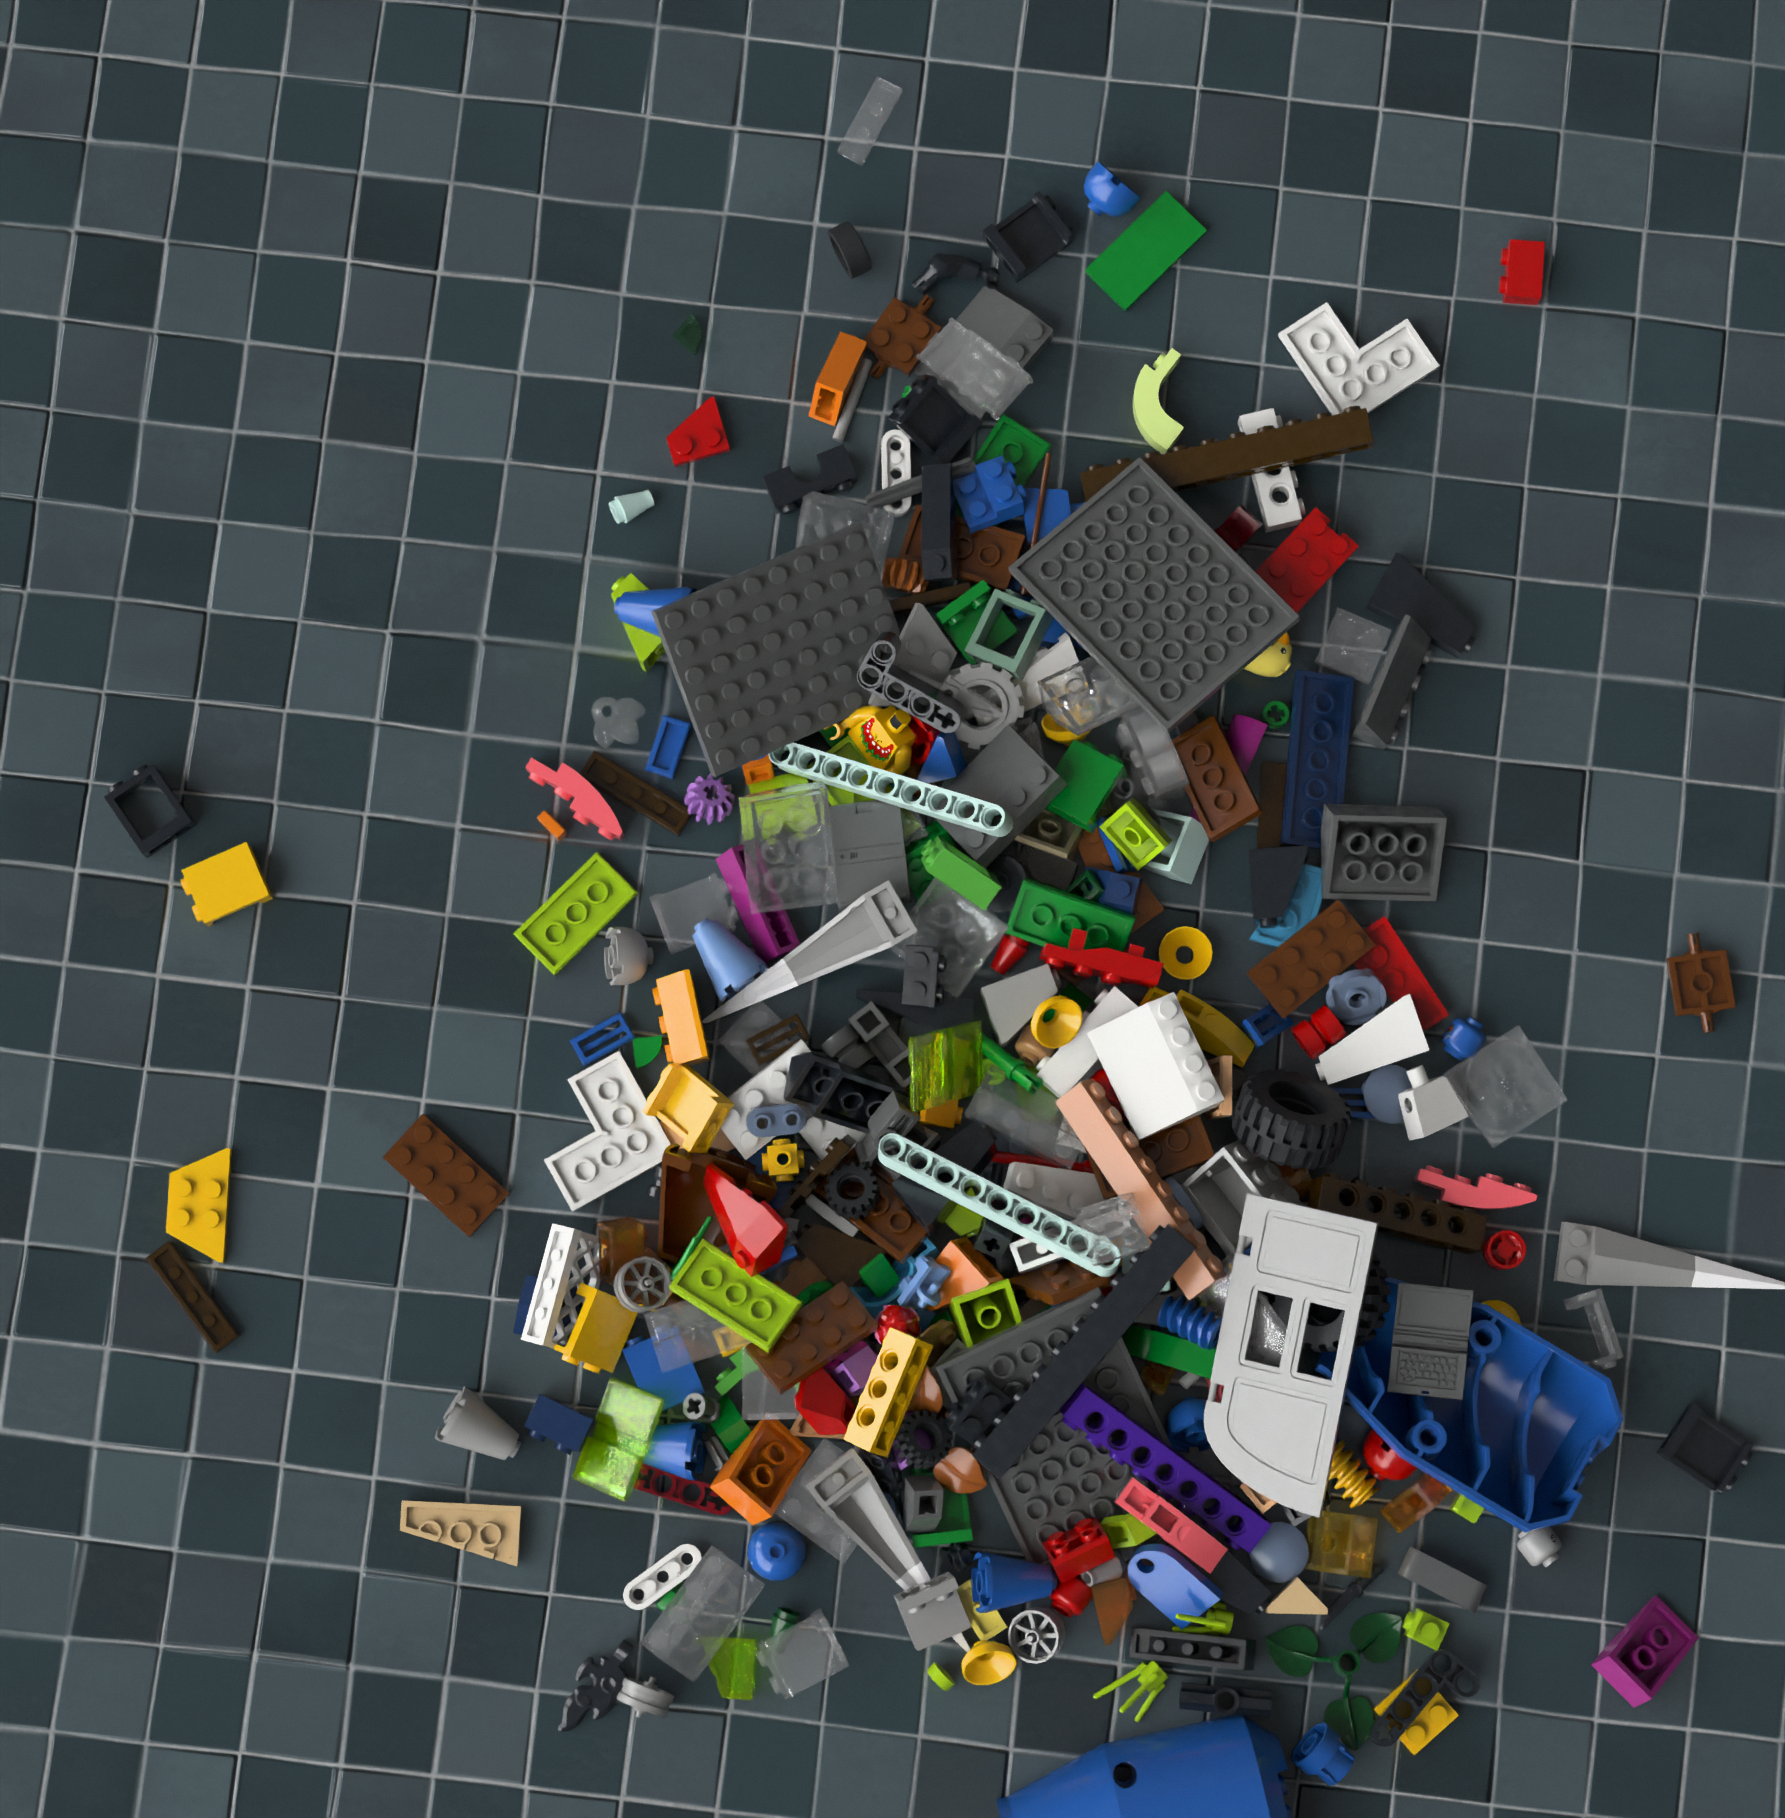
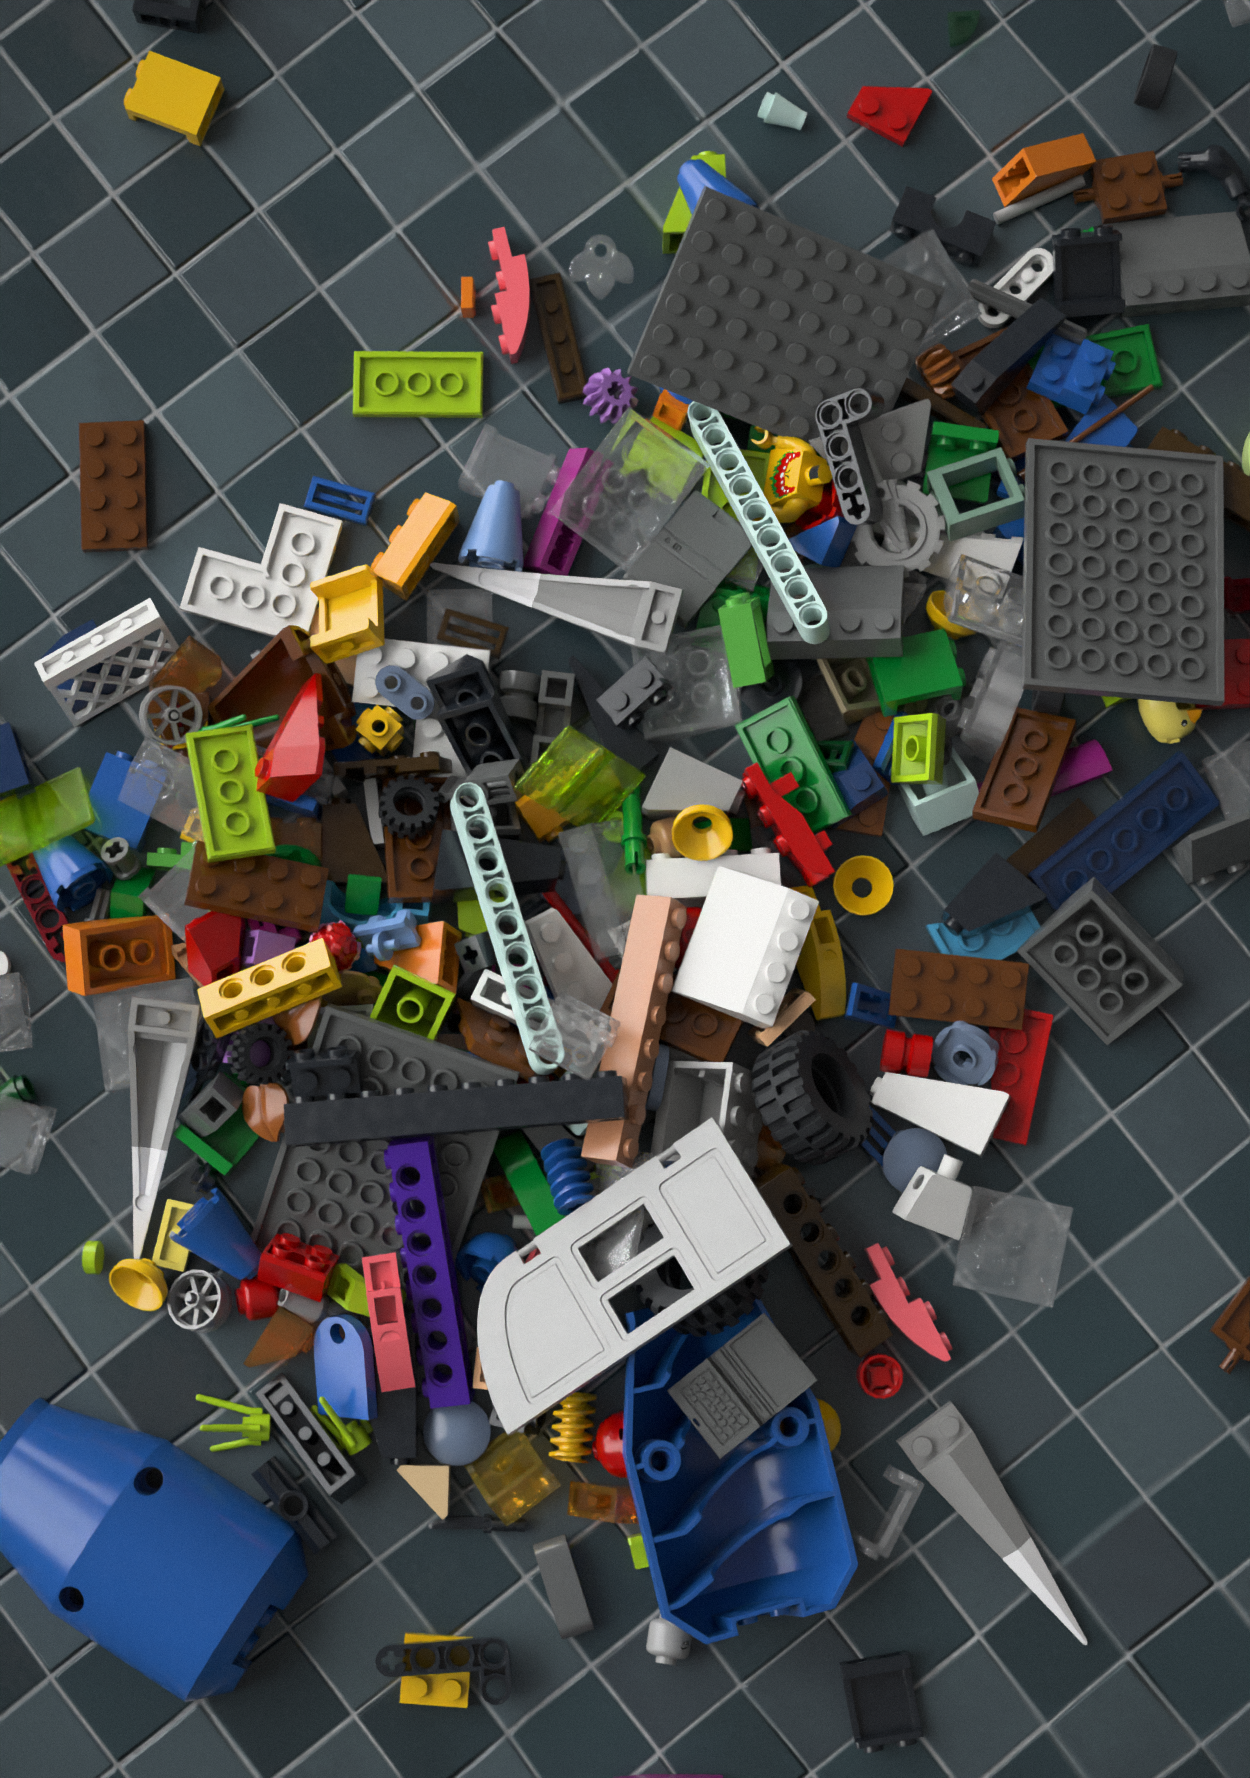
camera: 45 degrees right, 0 degrees up
yellow panel [554,1282,638,1374] -> none
light grey cylinder [604,927,653,986] -> none
green tile [633,1036,663,1069] -> none
blue tile [645,715,692,780] -> none
blue cylinder [747,1521,806,1581] -> none
light grey bracket [894,1572,971,1651] -> none
clear piece [916,318,1033,420] -> none
red cone [990,934,1030,976] -> none
green bush [1262,701,1289,729] -> none
dark green plant [1266,1613,1402,1751] -> none
blue piece [1291,1722,1355,1786] -> none
lime bracket [1402,1608,1450,1651] -> none
blue head [1442,1016,1486,1061] -> none

